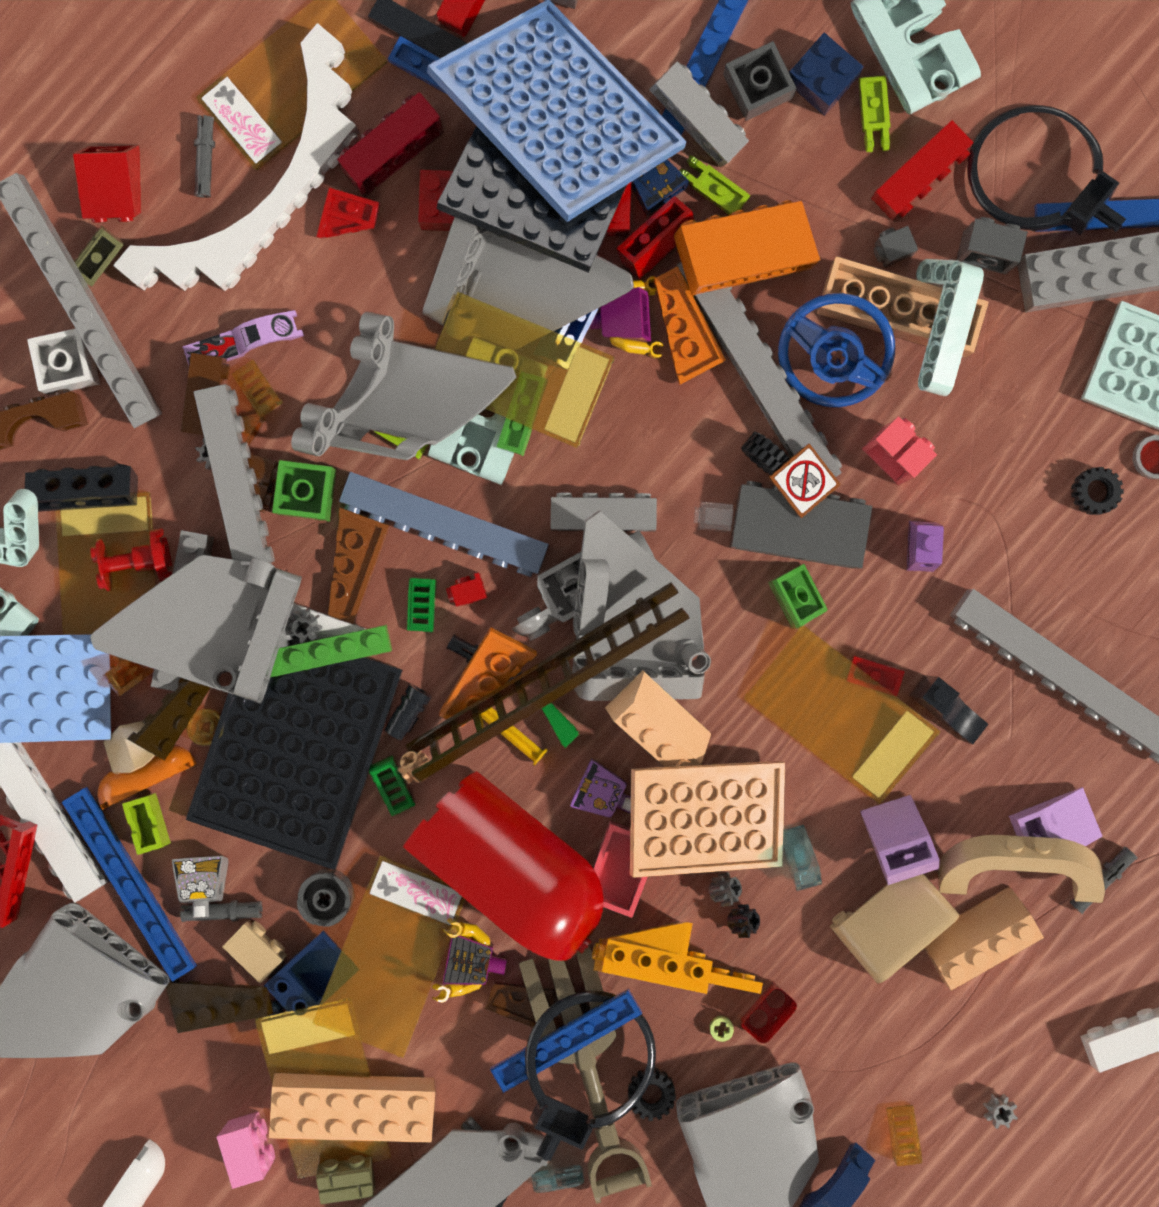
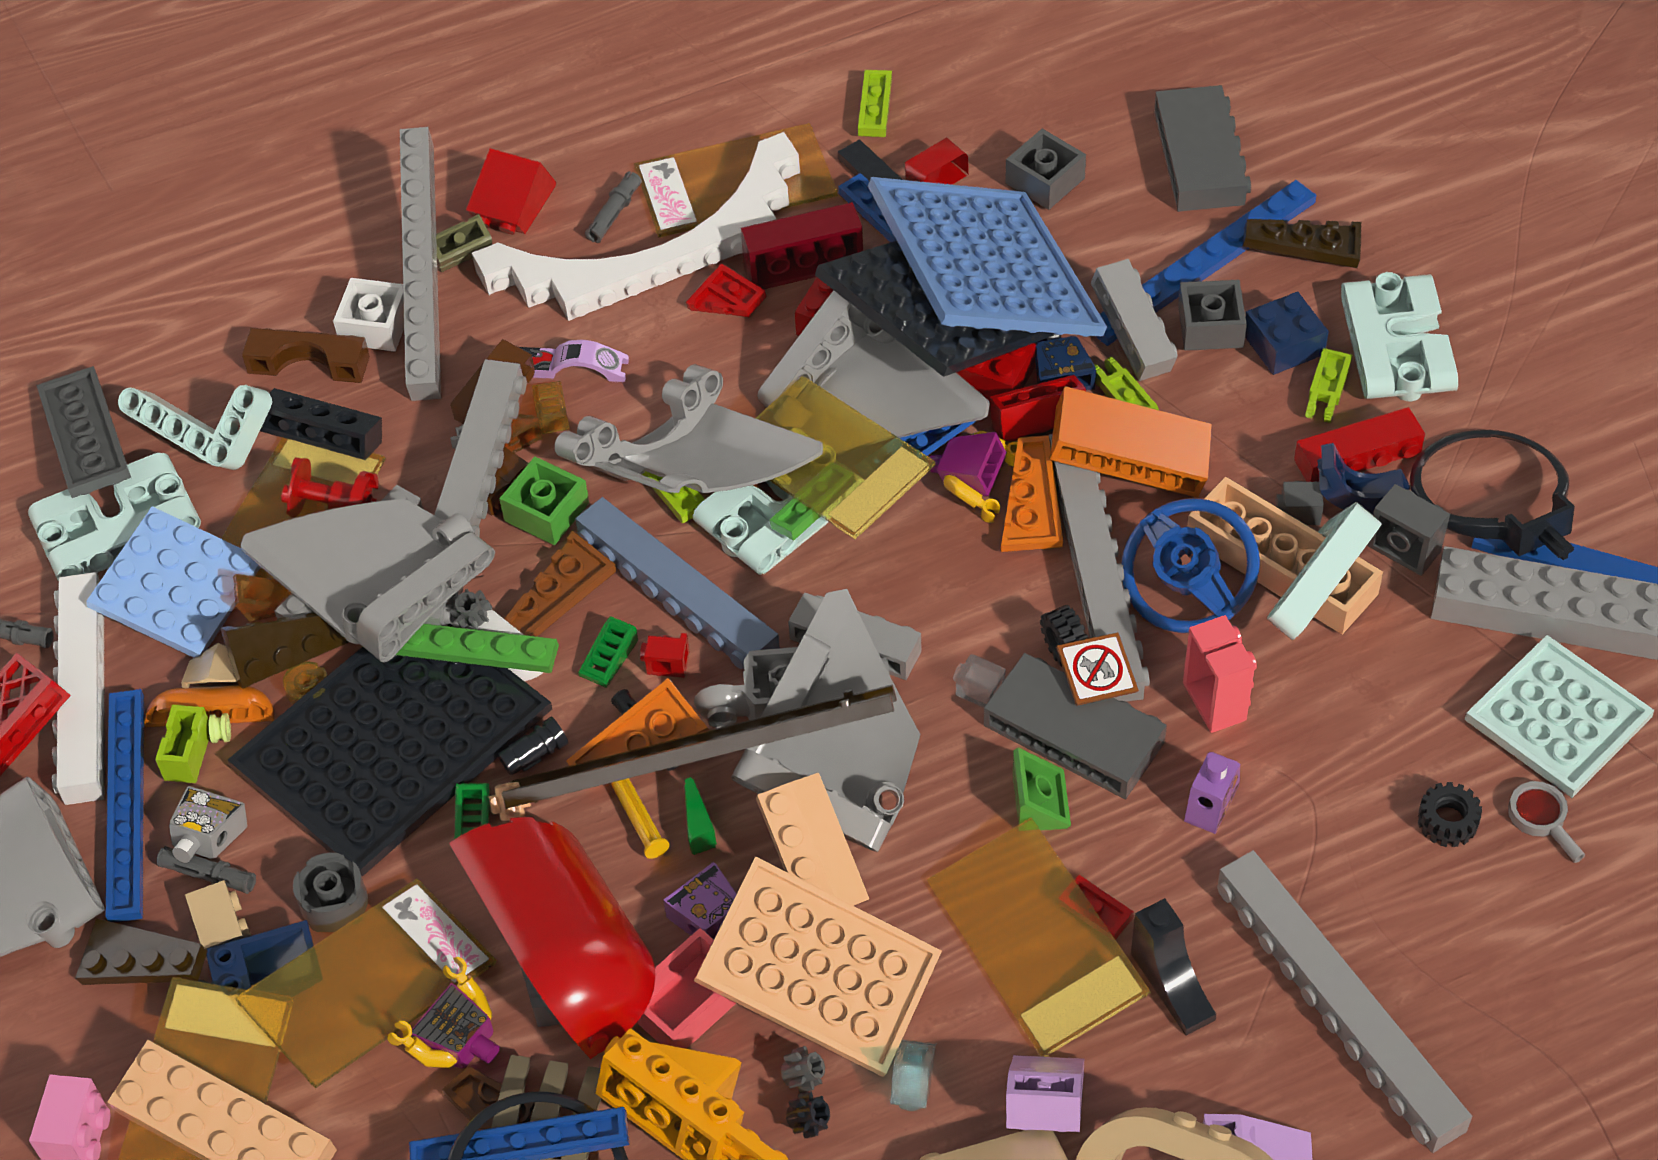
camera: 25 degrees right, 35 degrees down
none -> yellowish green bush [208,713,231,743]
none -> dark blue arch [1318,443,1410,515]

